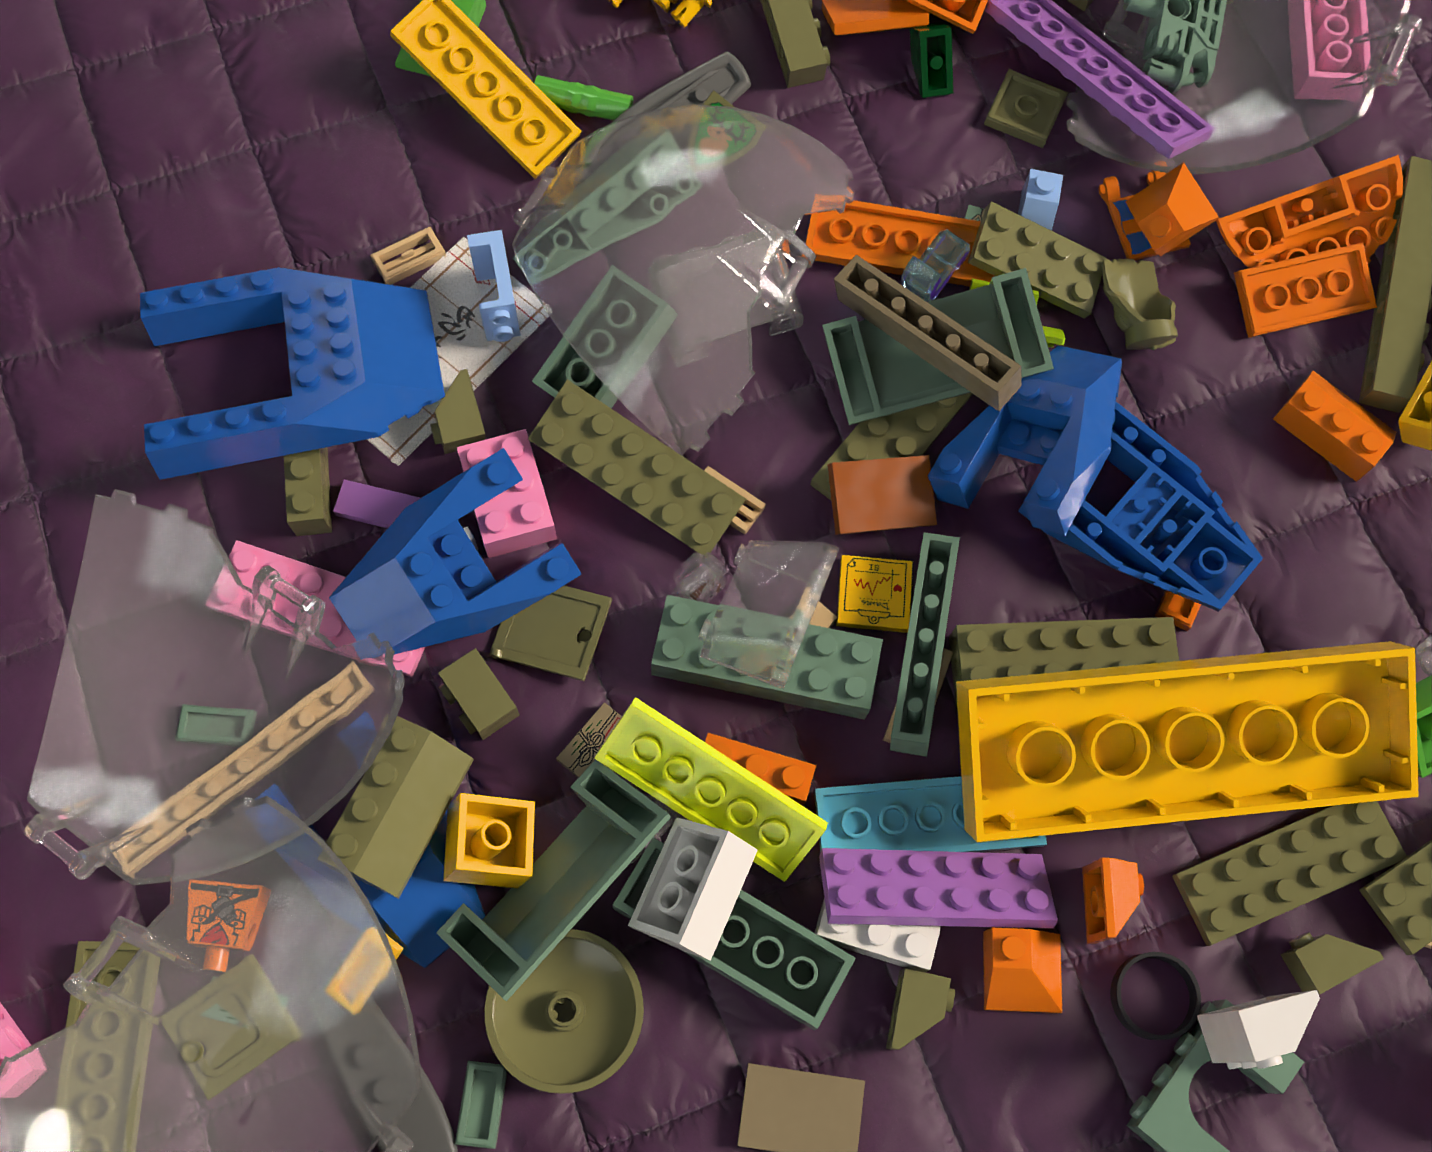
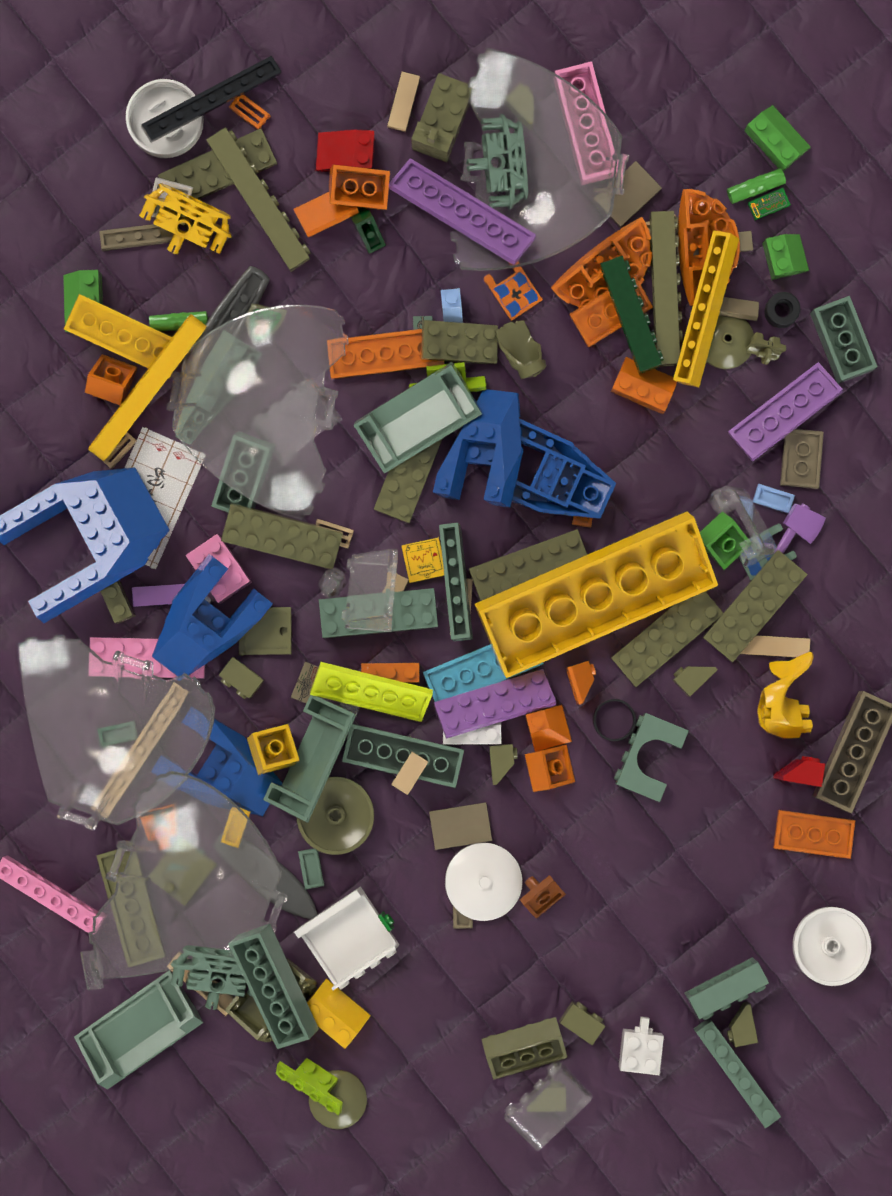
camera: 10 degrees left, 15 degrees up
olive slope [319,716,474,899] -> none
olive slope [430,369,485,454] -> none
light blue panel [467,230,521,342] -> none
white slope [628,817,758,961] -> none
dark orange tile [827,455,937,535] -> none
dark tan brick [834,255,1022,411] -> none
clear light blue animal [901,229,970,302] -> none
olive tile [984,69,1068,148] -> none
orange slope [1125,162,1219,257] -> none
white slope [1197,990,1320,1069] -> none
none -> orange slope [85,354,137,405]
none -> yellow beam [88,314,207,461]
none -> tan tile [391,752,428,795]
none -> orange slope [525,745,575,792]
none -> dark tan tile [594,161,662,228]
none -> dark green brick [600,255,664,374]

